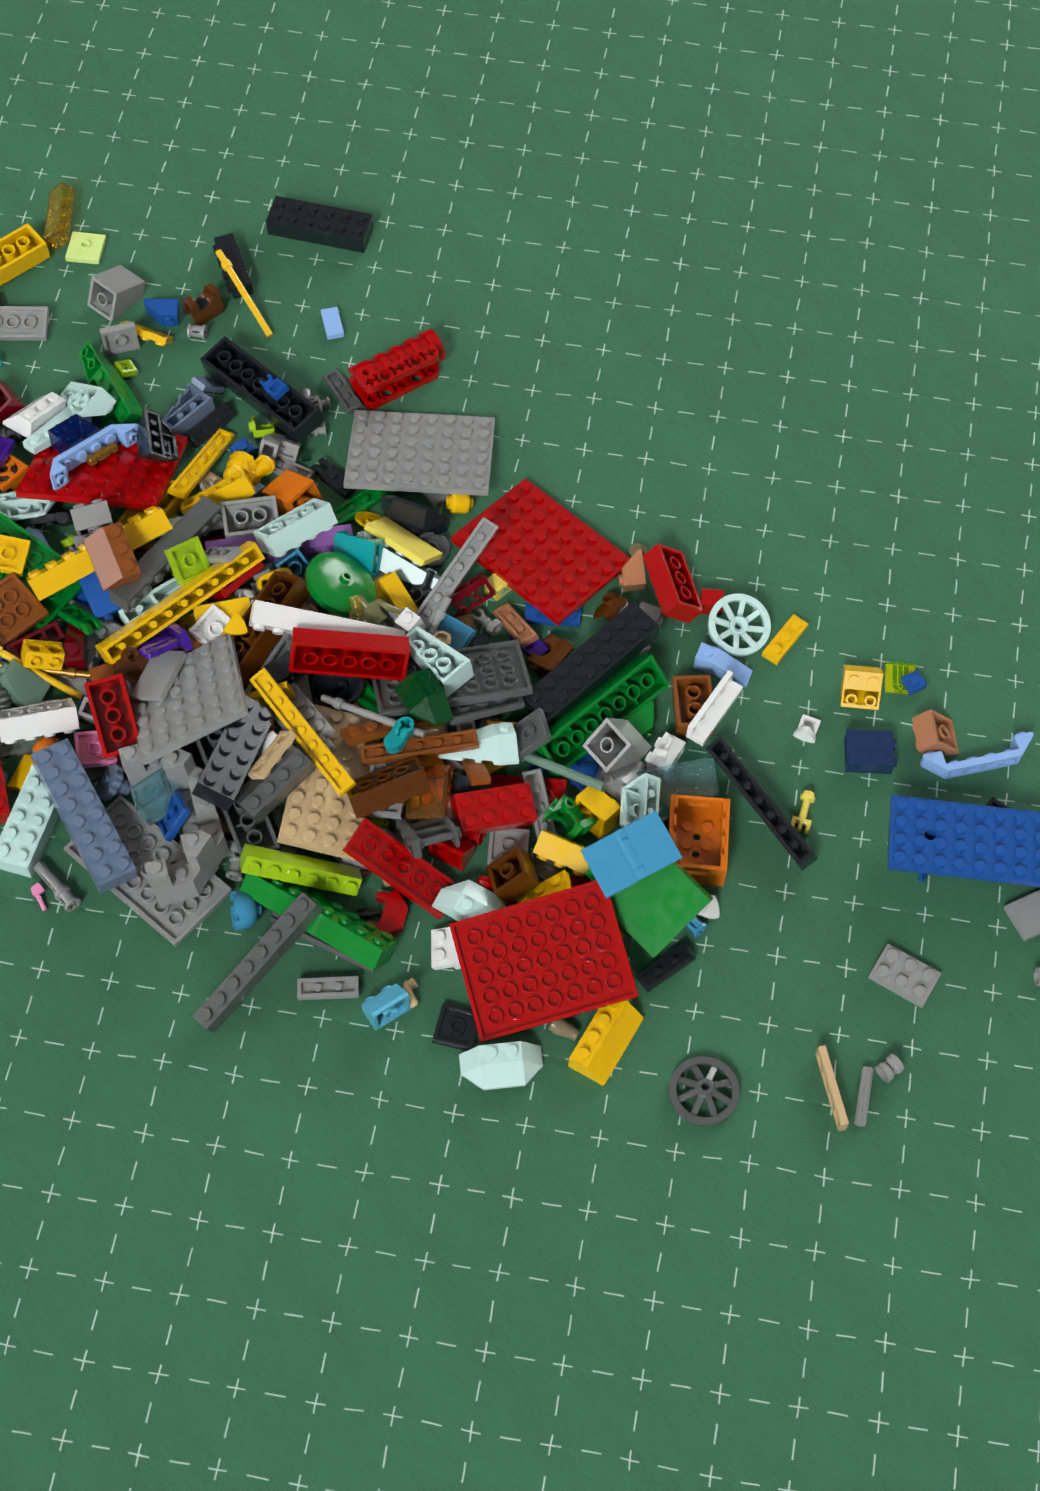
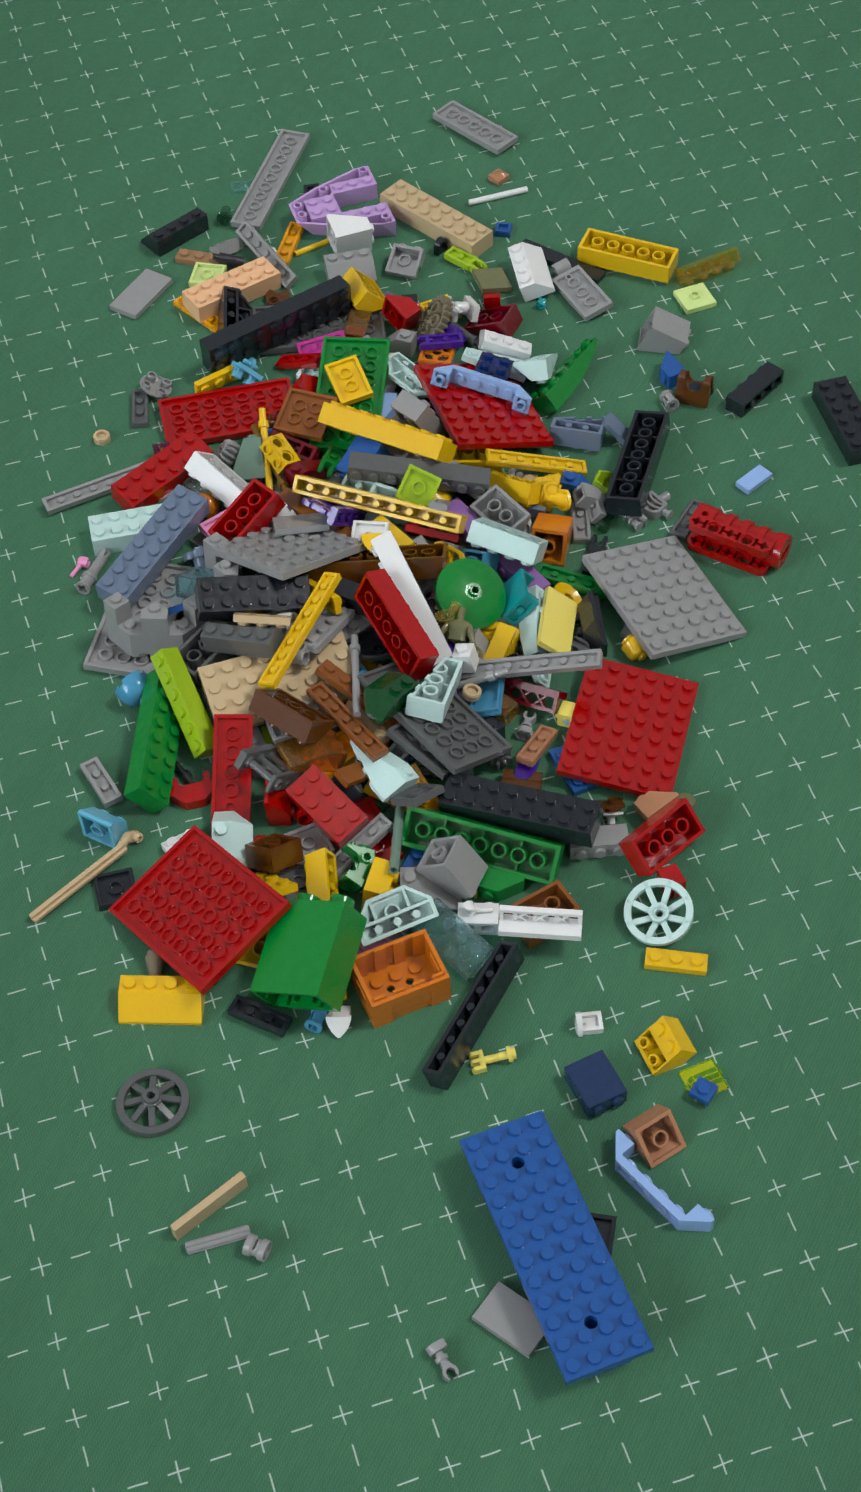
camera: 65 degrees right, 10 degrees down
dark orange slope [83,522,141,592] -> none
pearl gold axle [86,442,119,466] -> none
light grey plate [99,321,140,356] -> none
lime tile [114,359,138,378] -> none
reddish brown plate [114,647,149,685] -> none
yellow plate [120,321,174,346] -> none
black wedge [136,409,179,463] -> none
black tile [185,402,235,448] -> none
dark grey brick [193,892,323,1033] -> none
yellow bar [215,249,273,338] -> none
blue plate [259,374,290,401] -> none
teal piece [383,716,415,754] -> none
light aqua wedge [459,1041,543,1090] -> none
dark azure piece [580,810,682,899] -> none
light blue slope [693,643,753,687] -> none
light grey plate [868,944,942,1008] -> none
none -> tan axle [29,843,128,923]

